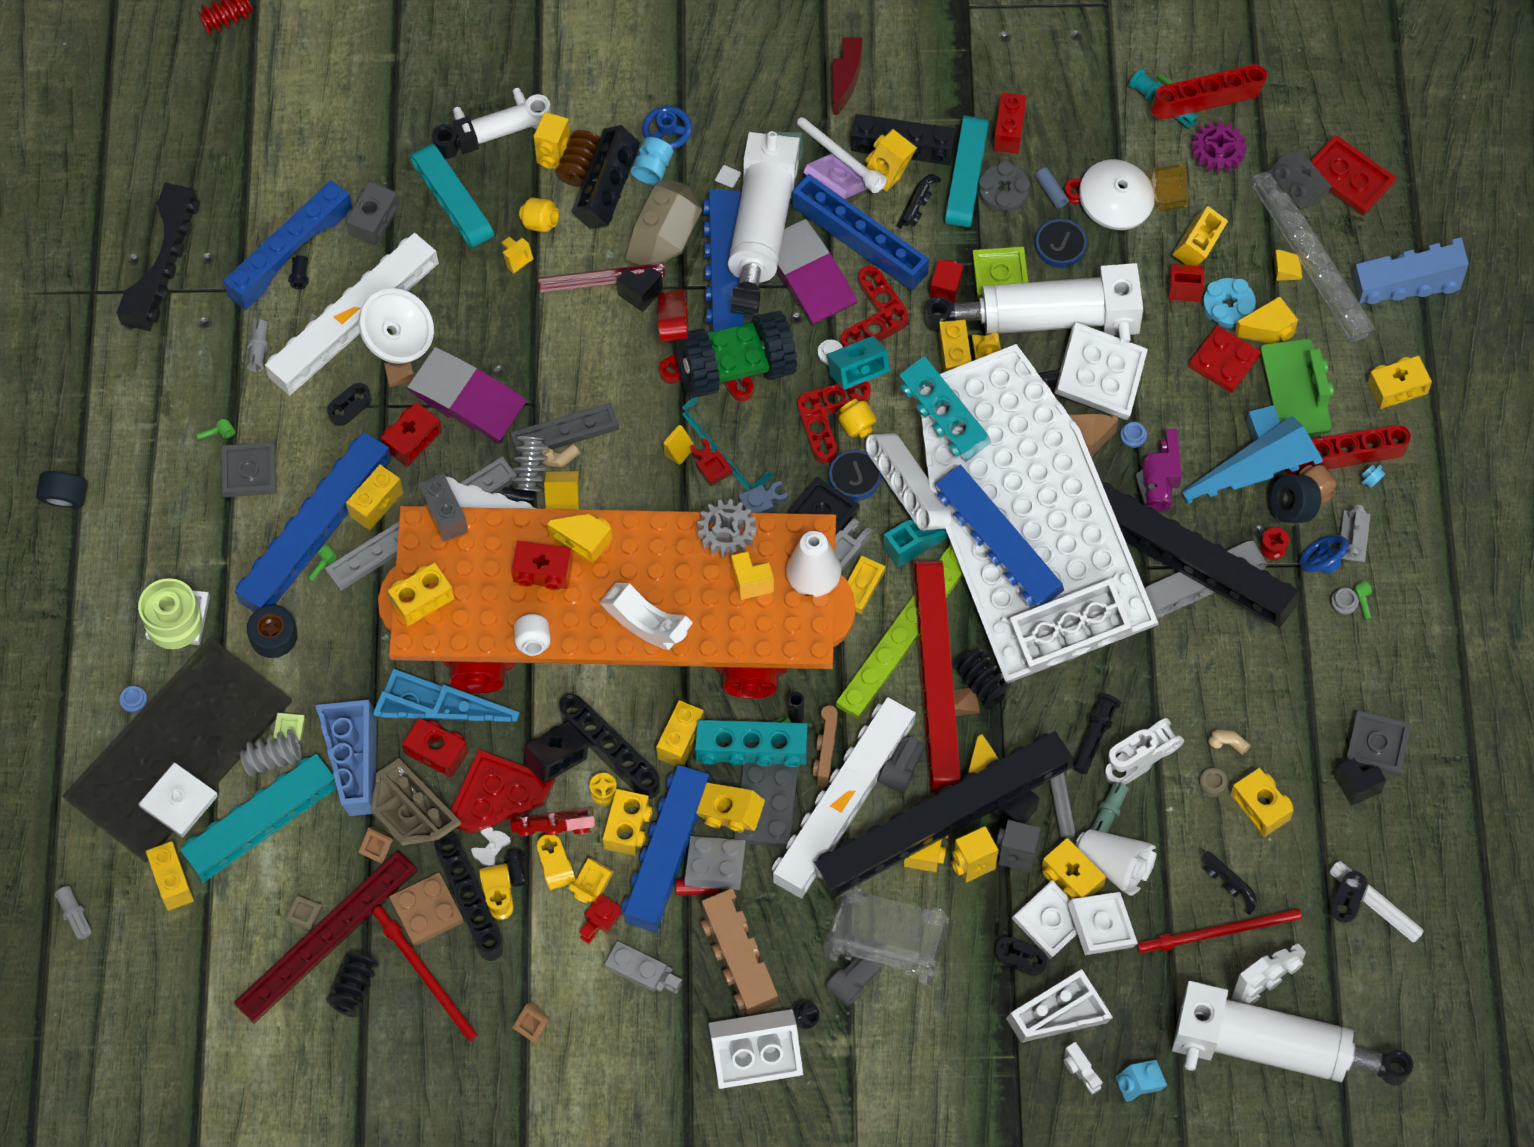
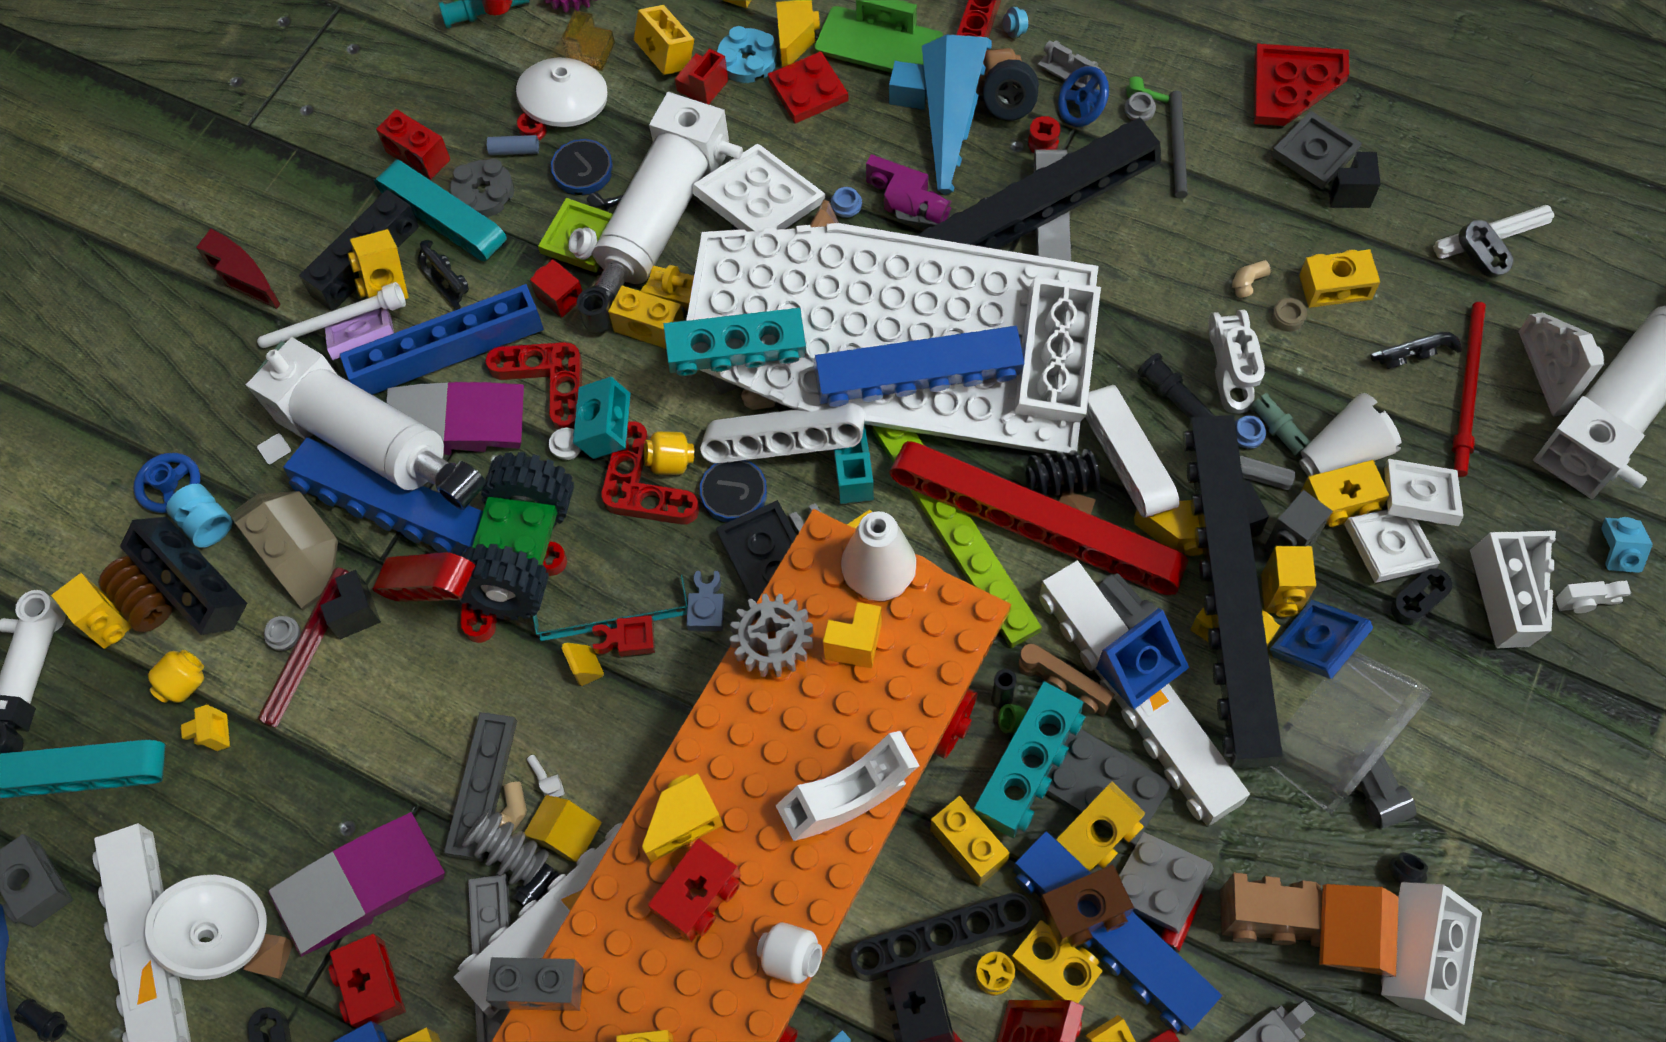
camera: 60 degrees left, 0 degrees up
none -> light grey plate [264,616,301,651]
none -> white hand [527,755,565,797]
none -> white plate [569,227,598,260]
none -> black hand [587,193,624,212]
none -> reddish brown brick [1039,864,1134,947]
none -> white beam [1085,385,1179,518]
none -> blue slope [1096,608,1189,709]
none -> dark grey bar [1169,91,1188,198]
none -> medium blue plate [1235,416,1266,449]
none -> red plate [1254,43,1349,126]
none -> blue plate [1270,599,1373,679]
none -> orange slope [1319,884,1399,977]

